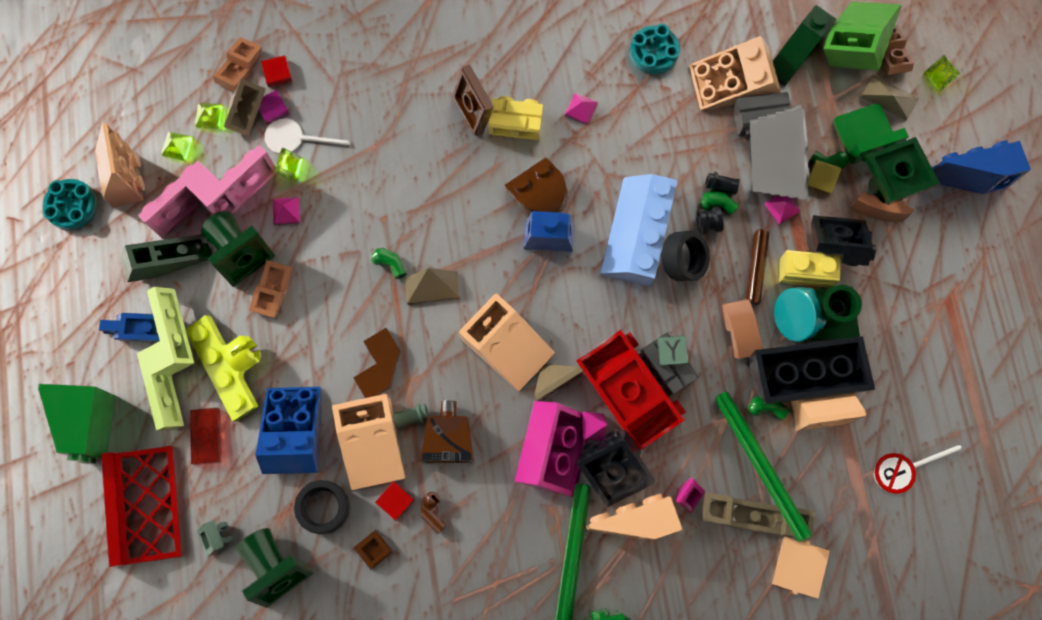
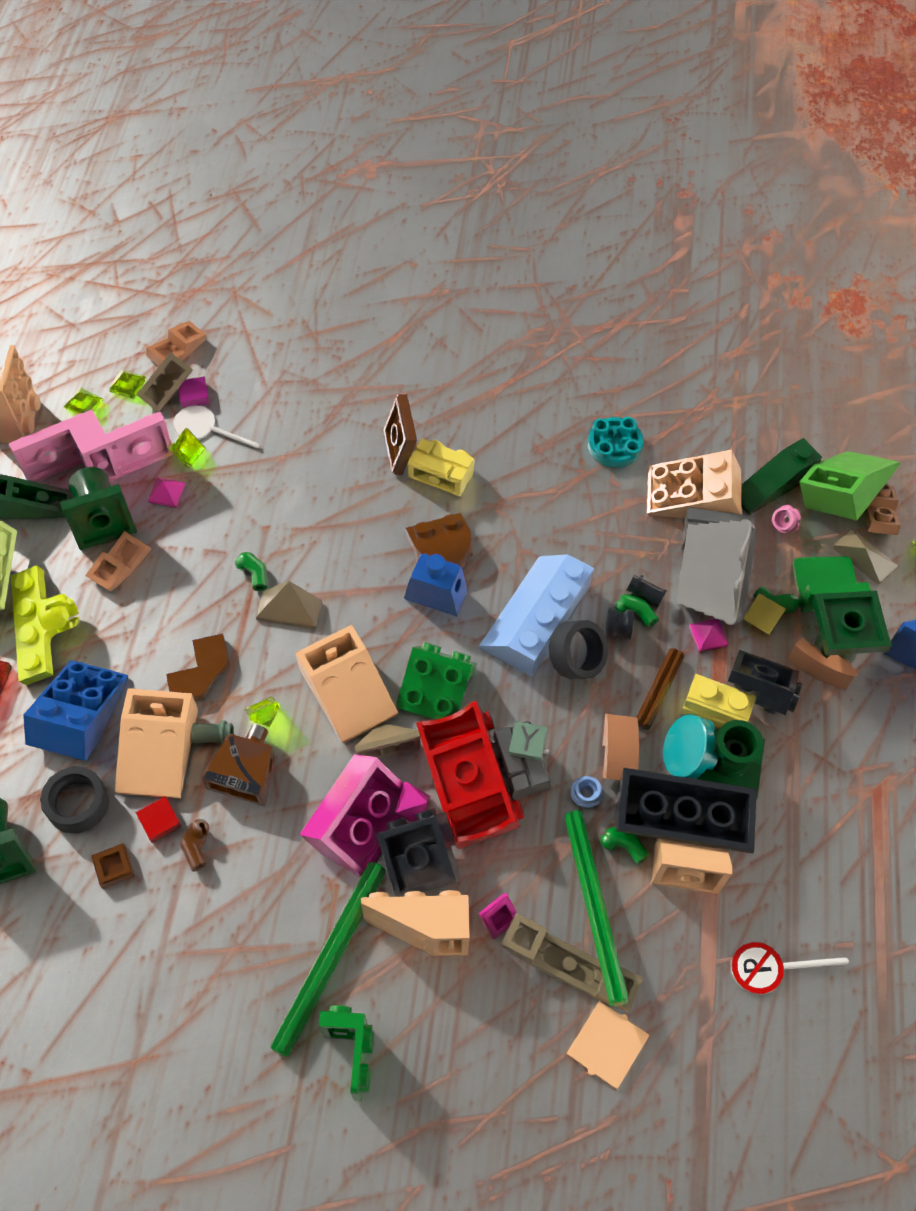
camera: 15 degrees right, 15 degrees down
red tile [261,55,292,87] -> none
dark pink slope [565,93,598,125] -> none
none -> clear neon green slope [244,696,280,727]
none -> green bracket [397,642,477,720]
none -> light blue plate [570,776,603,809]
none -> bright pink plate [772,505,801,534]

